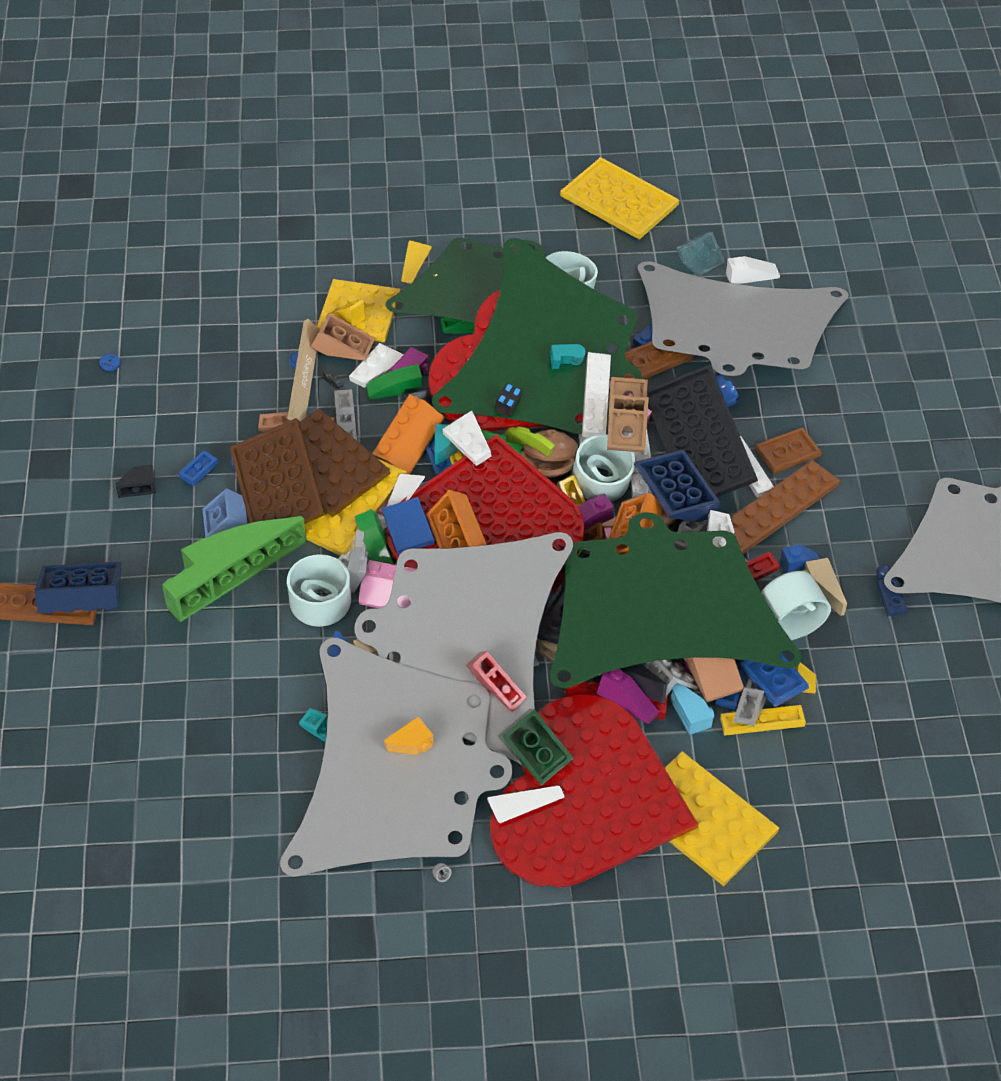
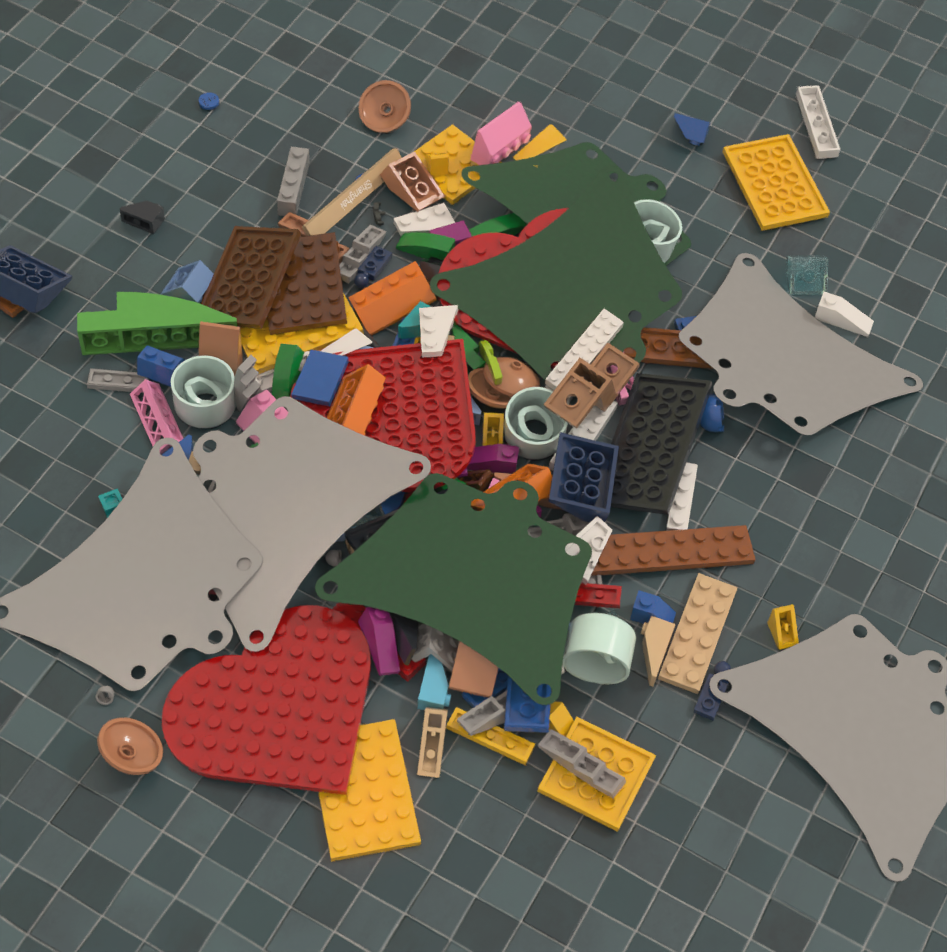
camera: 30 degrees right, 5 degrees up
blue plate [179,450,218,486] -> none
light orange slope [384,717,434,755] -> none
slope [466,651,527,712] -> none
white sticker [488,786,564,823] -> none
black brick [495,383,523,417] -> none
dark green slope [498,709,573,785] -> none
teal leg [550,344,585,369] -> none
dark orange tile [755,427,822,474] -> none
none -> light grey tile [87,368,149,393]
none -> nougat dish [97,718,163,775]
none -> bright pink fence [130,379,183,455]
none -> blue slope [137,345,186,387]
none -> nougat slope [199,321,243,377]
none -> light grey brick [277,146,309,216]
none -> dark blue plate [354,246,392,288]
none -> nougat dish [359,80,411,133]
none -> tan slope [417,707,448,778]
none -> green slope [469,213,528,237]
none -> bright pink slope [471,102,532,165]
none -> yellow plate [537,717,656,832]
none -> light grey slope [538,729,626,798]
none -> tan plate [658,573,738,694]
none -> blue slope [674,113,711,145]
none -> yellow slope [767,604,799,650]
none -> white piece [796,86,840,159]

